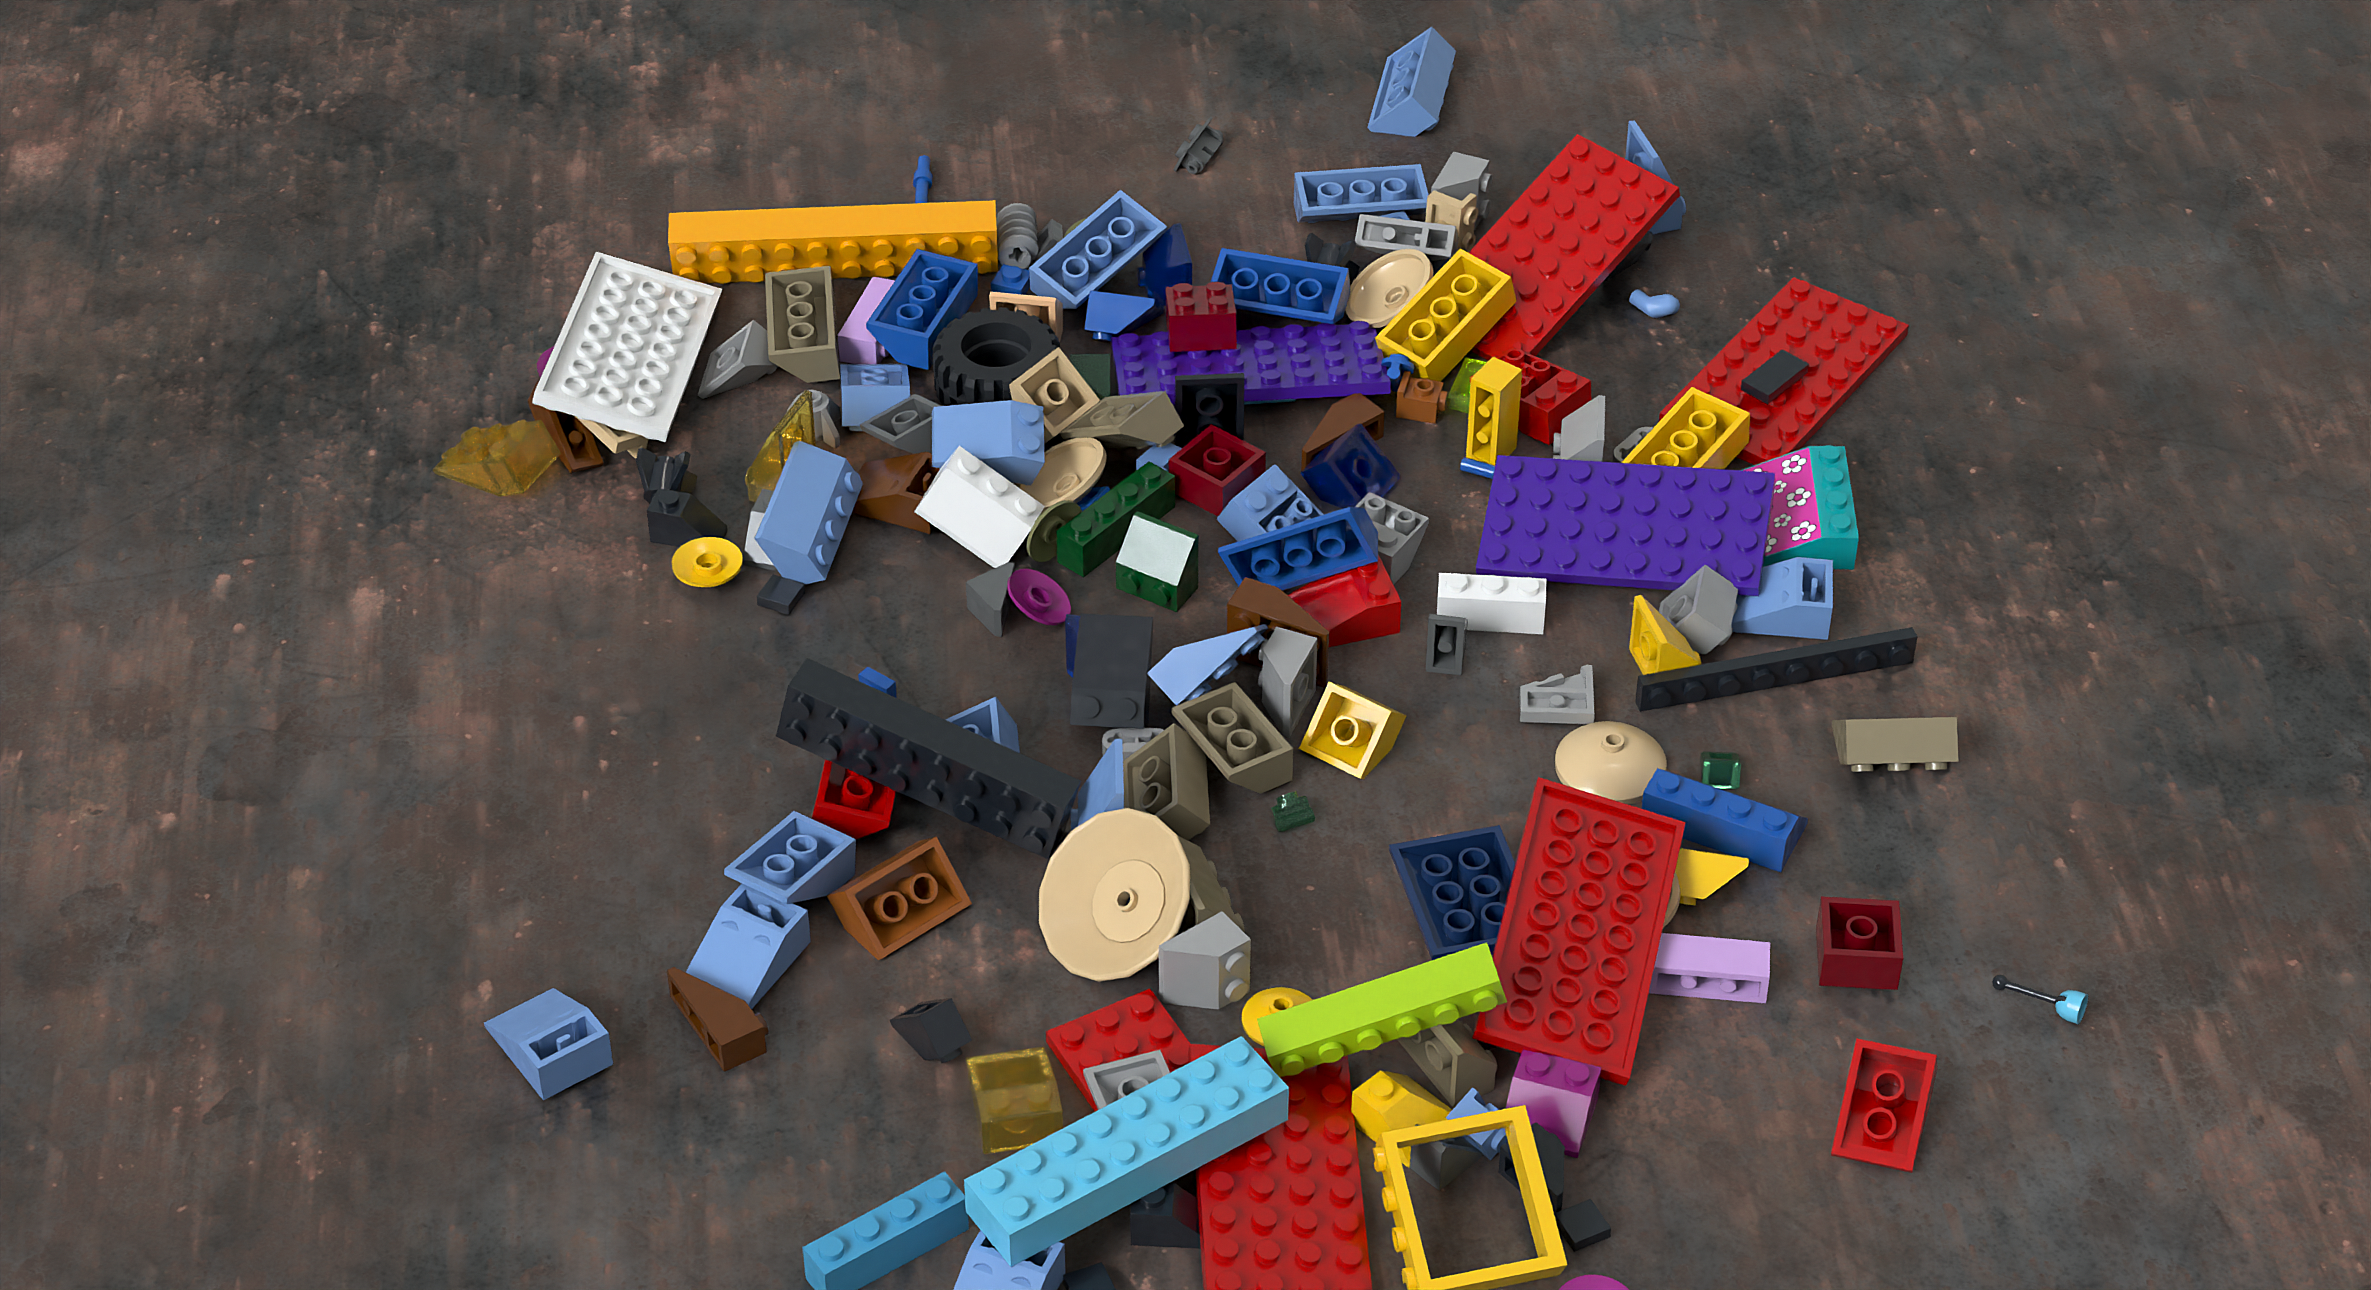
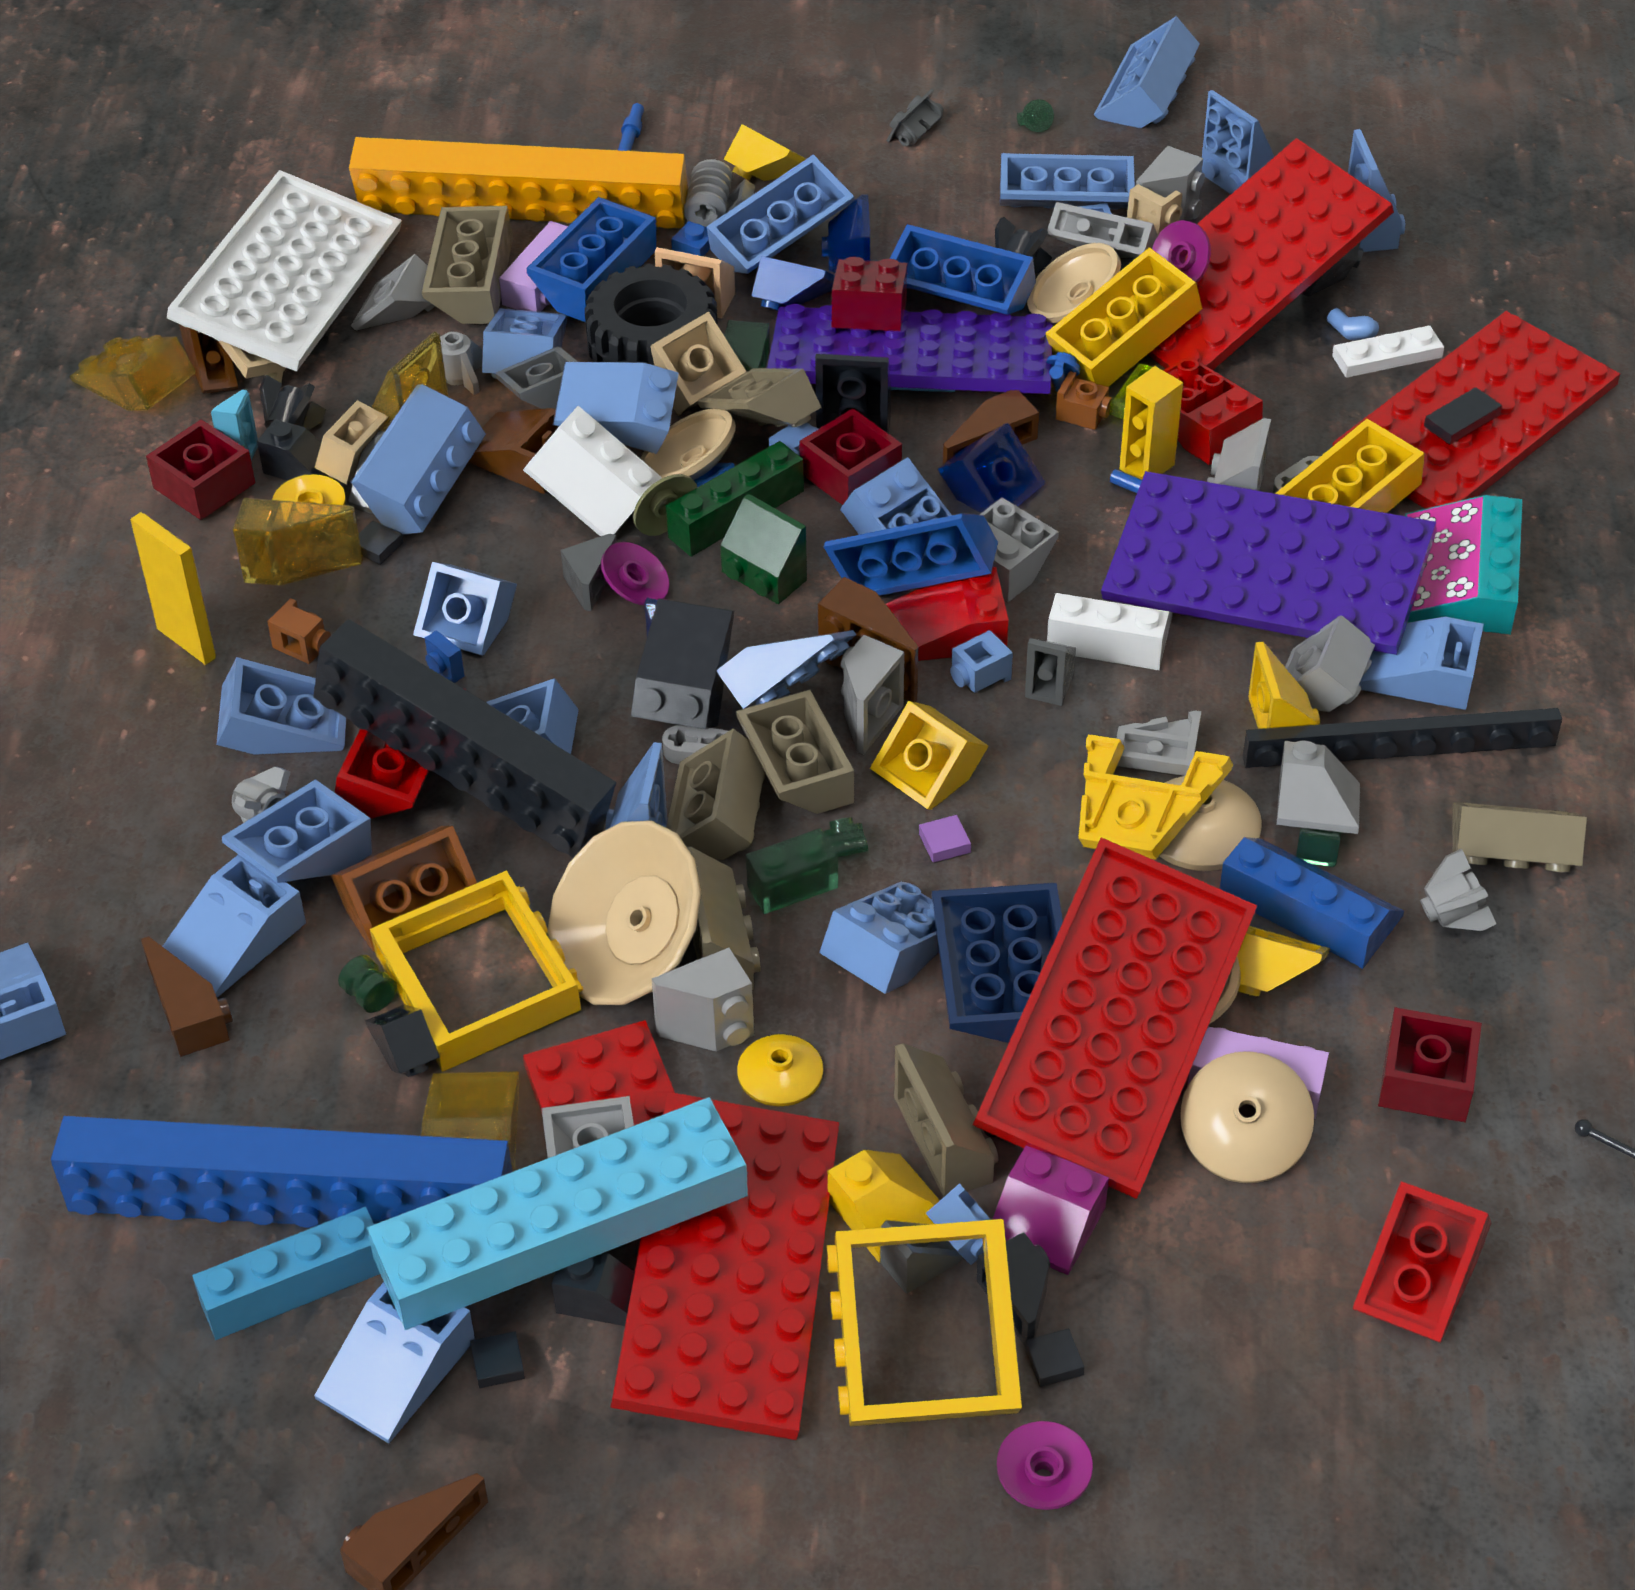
camera: 10 degrees right, 5 degrees up
lime brick [1257,942,1507,1077] -> none
none -> blue brick [51,1116,512,1228]
none -> yellow tile [130,512,216,665]
none -> dark red brick [146,419,256,520]
none -> medium azure slope [211,390,258,460]
none -> medium blue slope [216,657,346,754]
none -> light grey brick [232,767,290,823]
none -> clear yellow slope [233,498,363,586]
none -> dark orange brick [267,598,331,664]
none -> tan slope [315,400,389,484]
none -> clear green wheel [338,955,397,1013]
none -> yellow window [370,870,583,1072]
none -> medium blue slope [413,562,517,655]
none -> yellow slope [724,124,806,181]
none -> clear green brick [746,828,838,914]
none -> medium blue slope [819,881,939,994]
none -> medium lavender tile [919,815,971,863]
none -> medium blue brick [950,630,1013,693]
none -> clear green plate [1017,99,1054,132]
none -> yellow wing [1079,734,1233,860]
none -> magenta dish [1152,220,1211,283]
none -> tan dish [1181,1051,1314,1183]
none -> medium blue slope [1202,90,1275,194]
none -> light grey slope [1277,741,1360,834]
none -> white plate [1332,326,1444,378]
none -> light grey brick [1420,849,1496,931]

